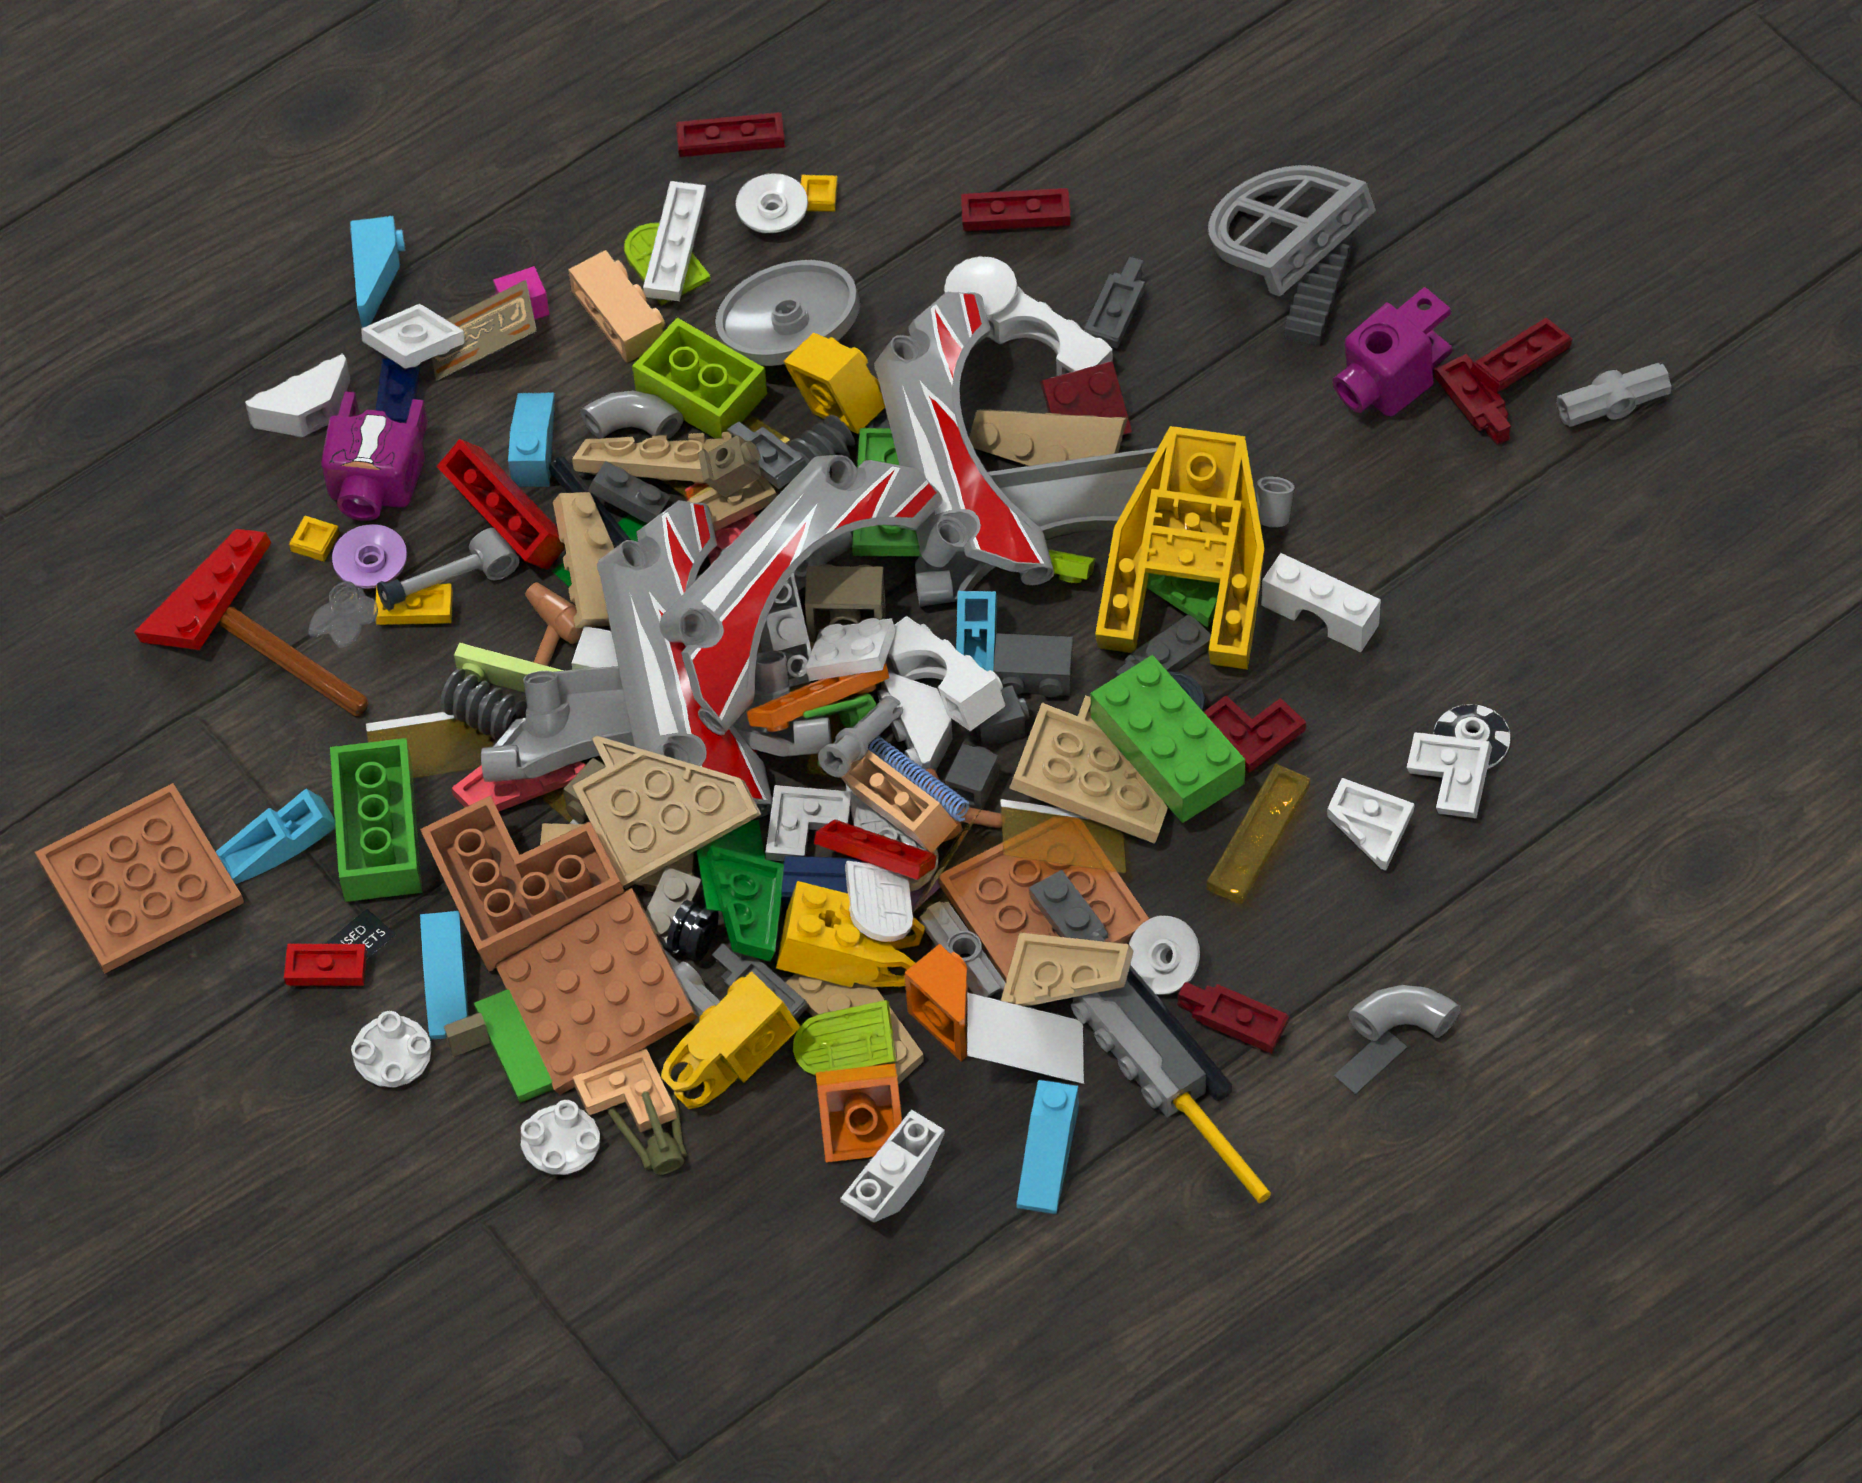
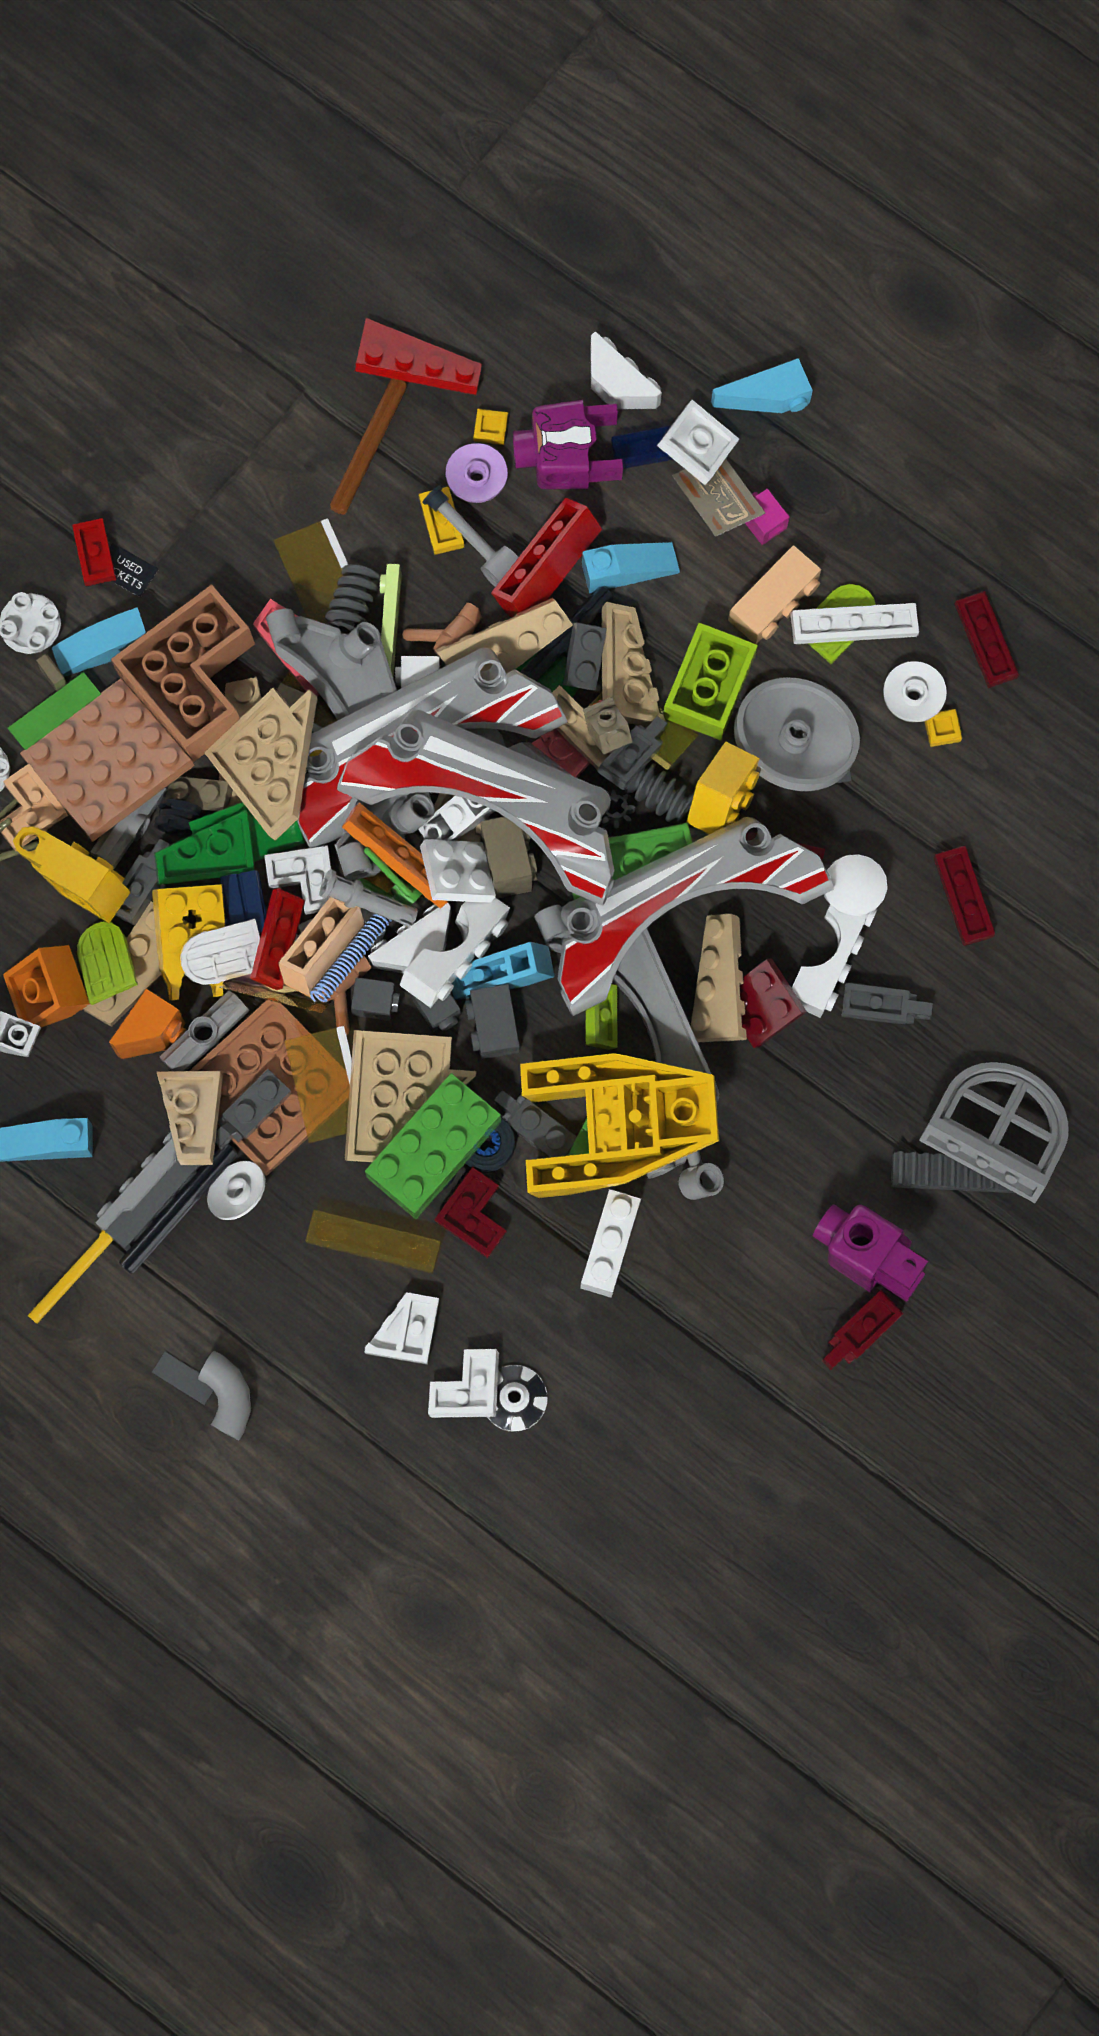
camera: 70 degrees right, 20 degrees up
nougat plate [35,783,244,974] -> none
medium azure slope [216,789,335,884] -> none
clear plate [309,581,378,648] -> none
bright green brick [330,738,422,902] -> none
light grey cylinder [580,391,684,439] -> none
white sticker [967,993,1084,1084] -> none
dark red hinge [1177,982,1289,1054] -> none
dark red tile [1470,317,1573,394] -> none
light grey piece [1556,363,1672,427] -> none

